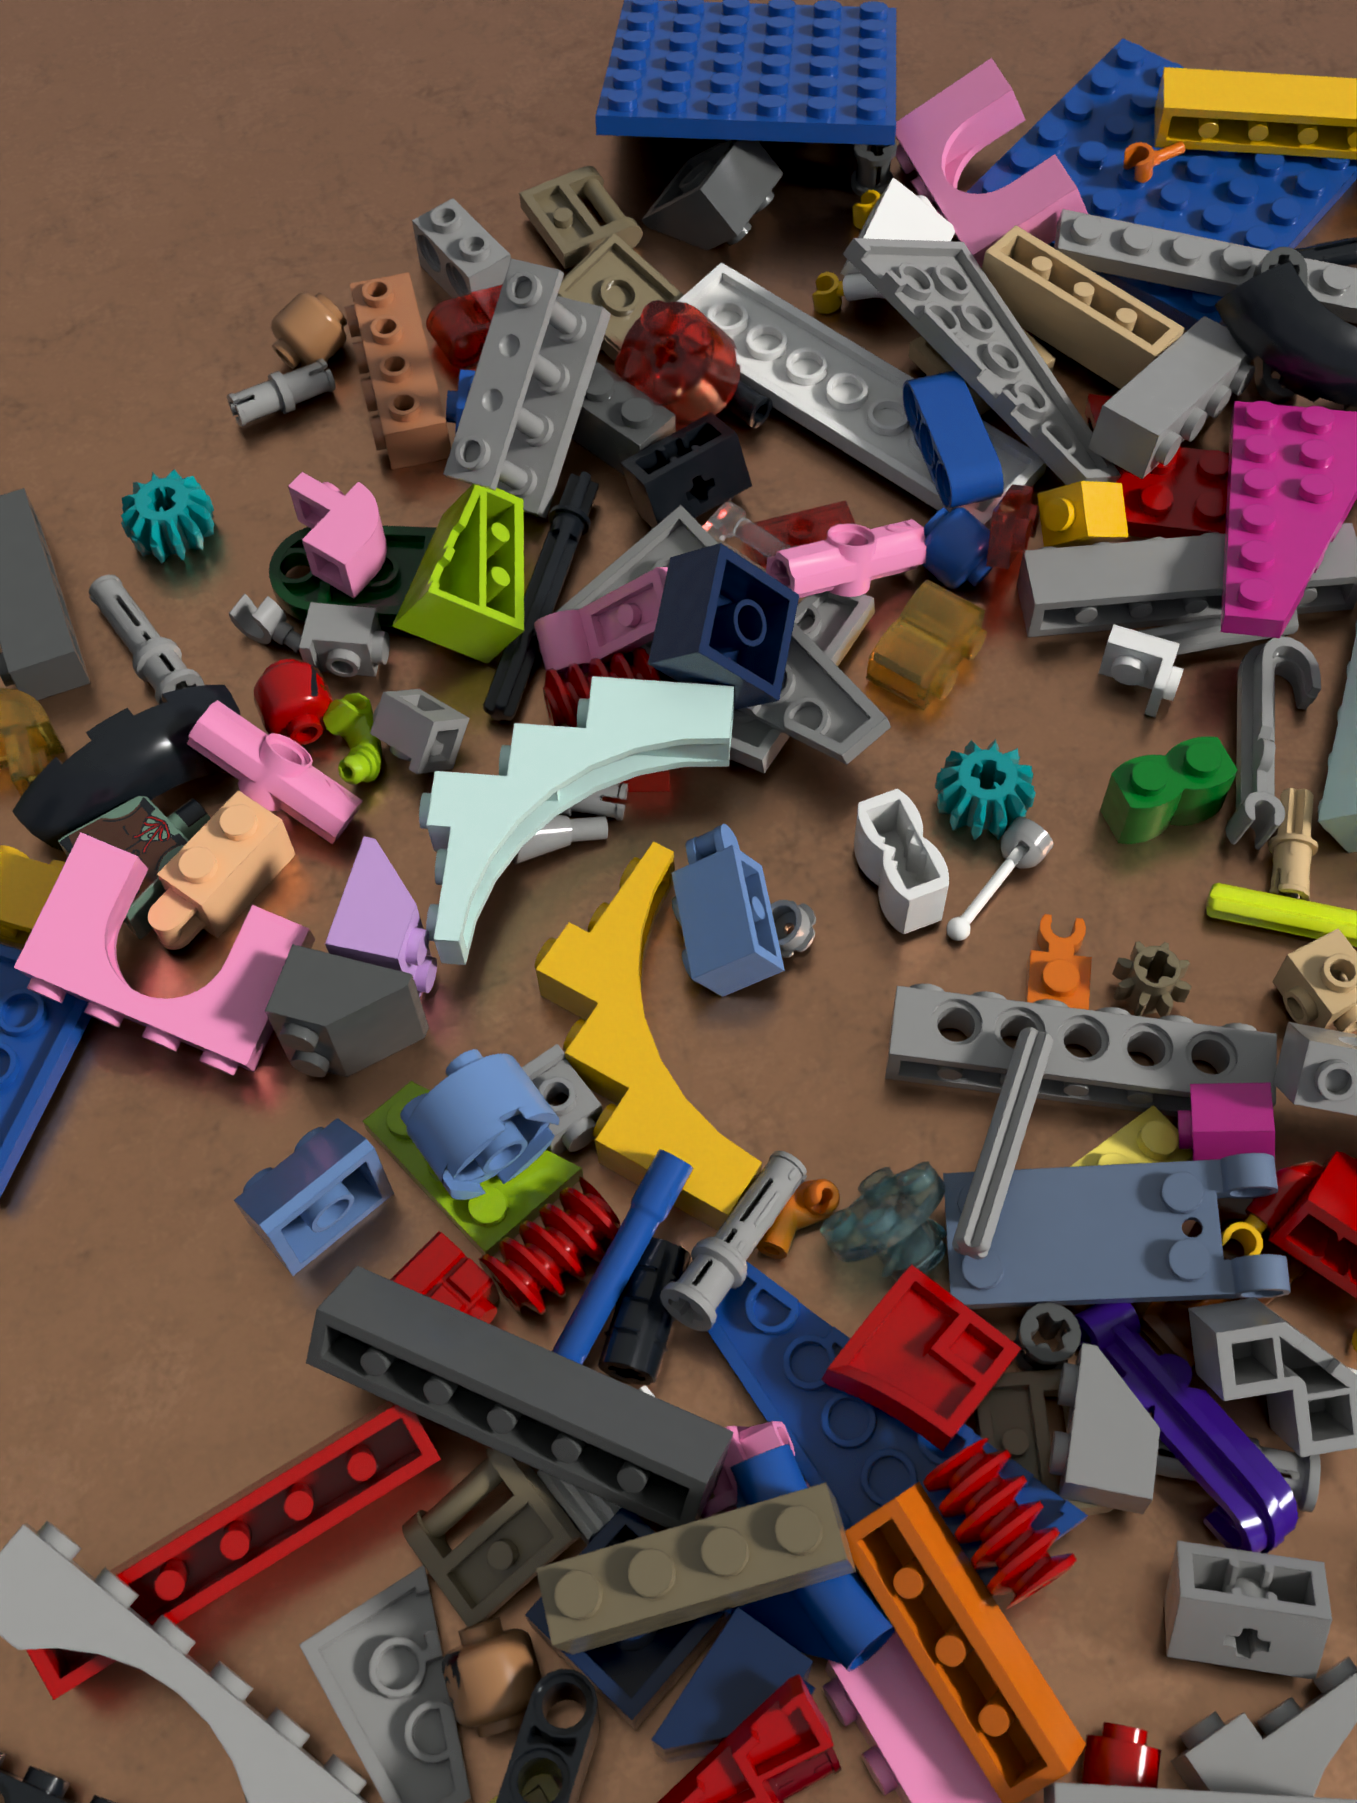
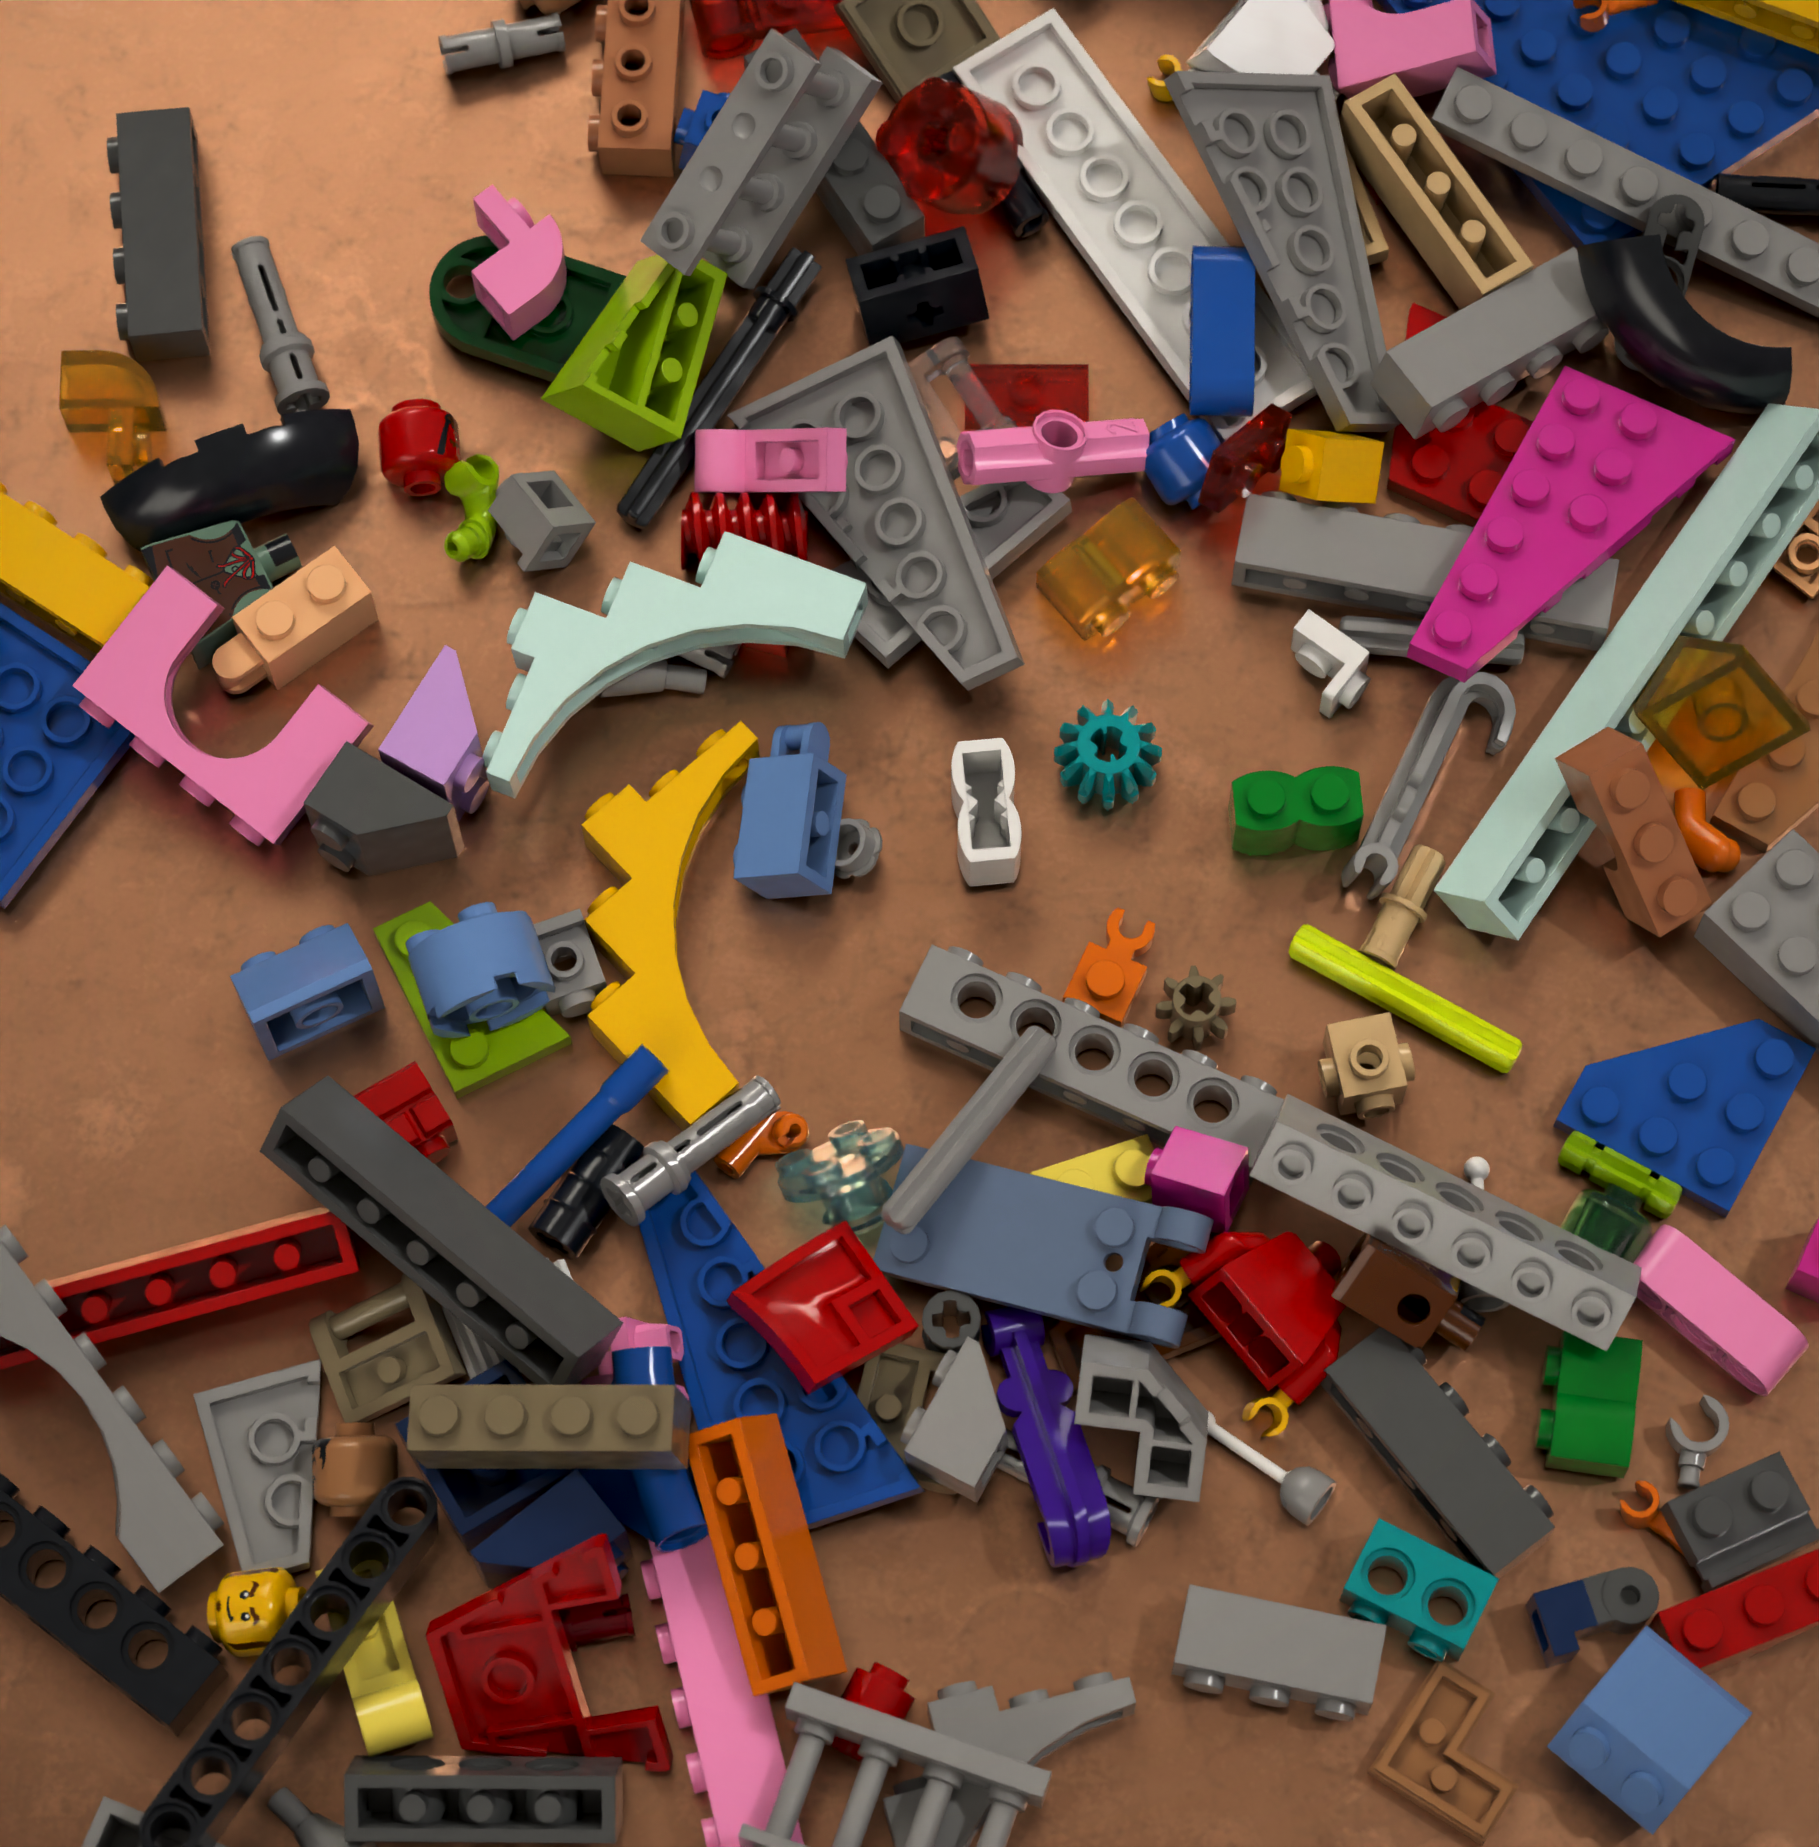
camera: 15 degrees right, 10 degrees up
teal gear [121,469,214,563] -> none
bright pink piece [187,700,363,844] -> none
light grey piece [229,593,302,652] -> none
light grey brick [299,602,390,677] -> none
red piece [478,1176,621,1315] -> none
dark blue brick [648,543,799,710] -> none
red piece [923,1438,1077,1609] -> none
hinge [946,817,1054,941] -> none
light grey brick [1164,1541,1332,1680] -> none

